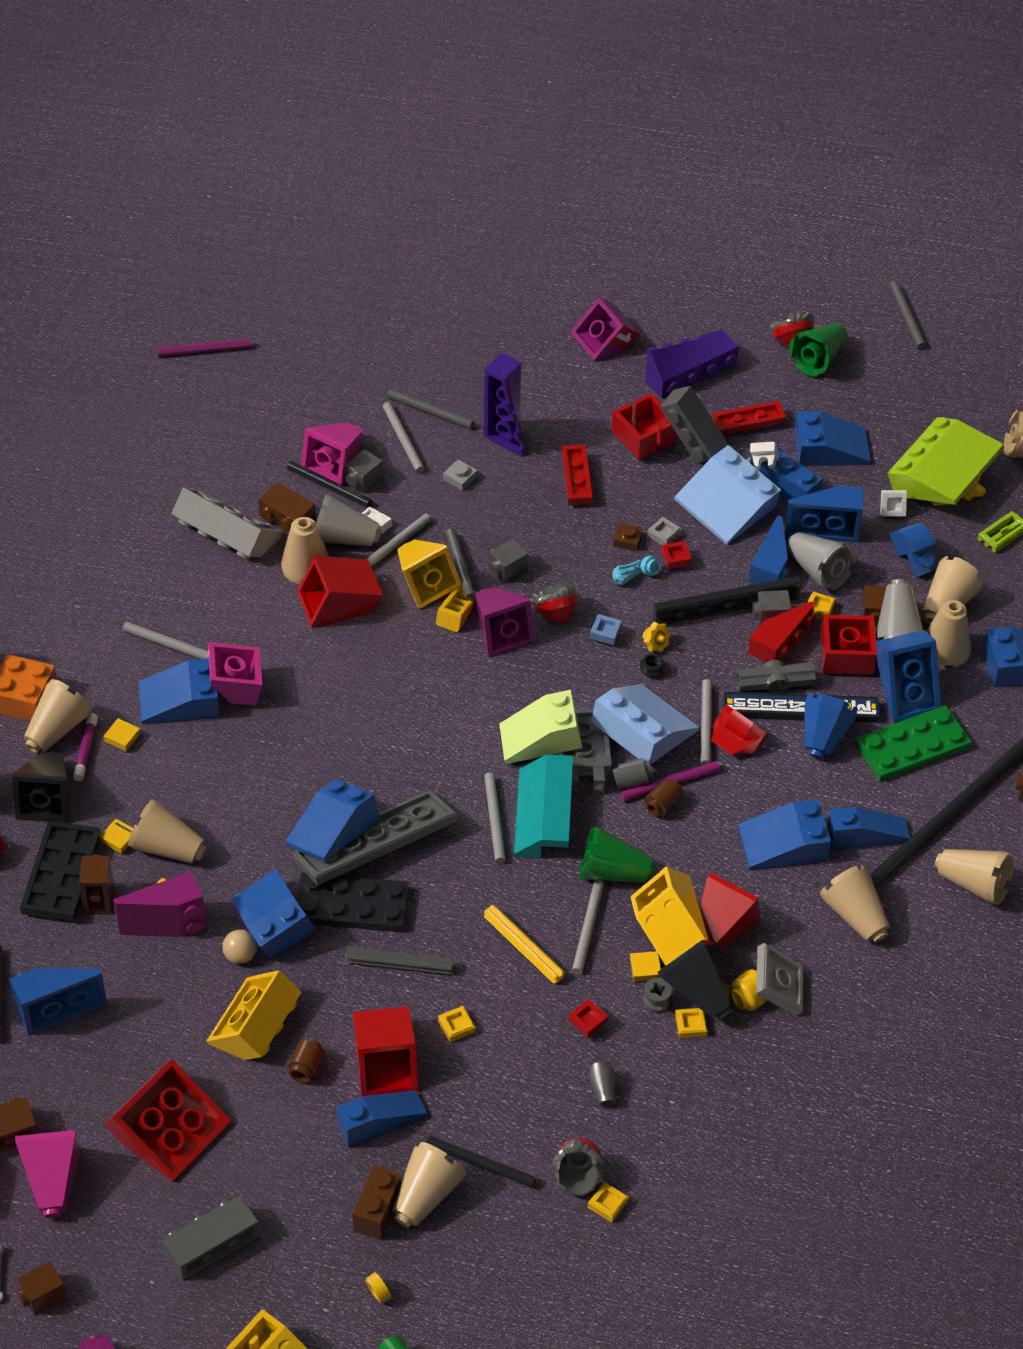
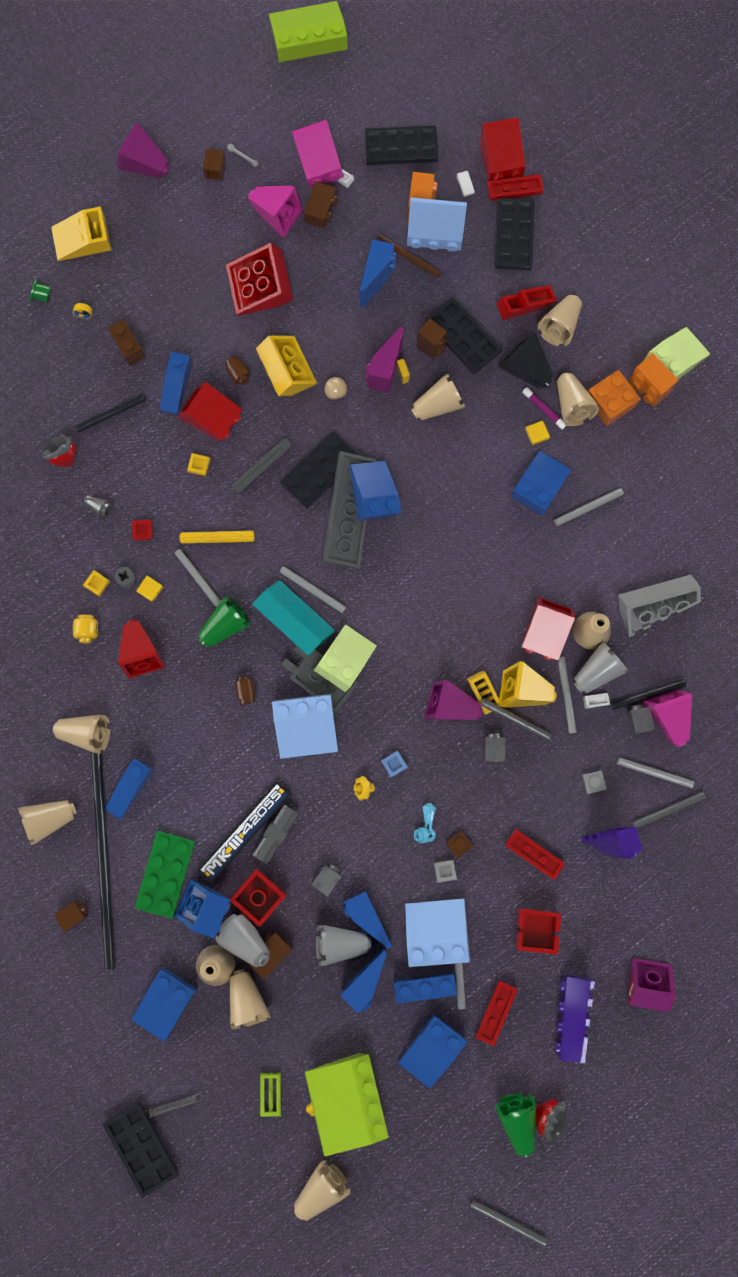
camera: 130 degrees right, 30 degrees up
yellow tile [99,819,133,854] -> none
dark grey brick [162,1195,260,1280] -> none
dark pink slope [208,642,262,706] -> none
blue slope [231,869,316,961] -> none
reddish brown brick [258,482,316,533] -> none
tan cone [392,1142,467,1228] -> none
hair [530,581,578,623] -> none
yellow tile [588,1182,629,1223] -> none
dark grey brick [613,758,653,790] -> none
magenta bar [620,761,721,802] -> none
yellow slope [630,866,708,965] -> none
black plate [640,653,665,677] -> none
black tile [653,576,801,624] -> none
black slope [657,940,735,1021] -> none
dark grey brick [660,386,727,463] -> none
red plate [661,541,692,570] -> none
light grey bar [700,679,712,765] -> none
red slope [711,704,769,756] -> none
blue slope [738,799,831,870] -> none
red slope [748,601,816,663] -> none
white tile [750,442,779,470] -> none
light grey tile [756,943,803,1016] -> none
blue cone [804,693,858,759] -> none
yellow tile [808,591,836,620] -> none
white tile [880,490,907,516] -> none
blue brick [889,523,939,577] -> none

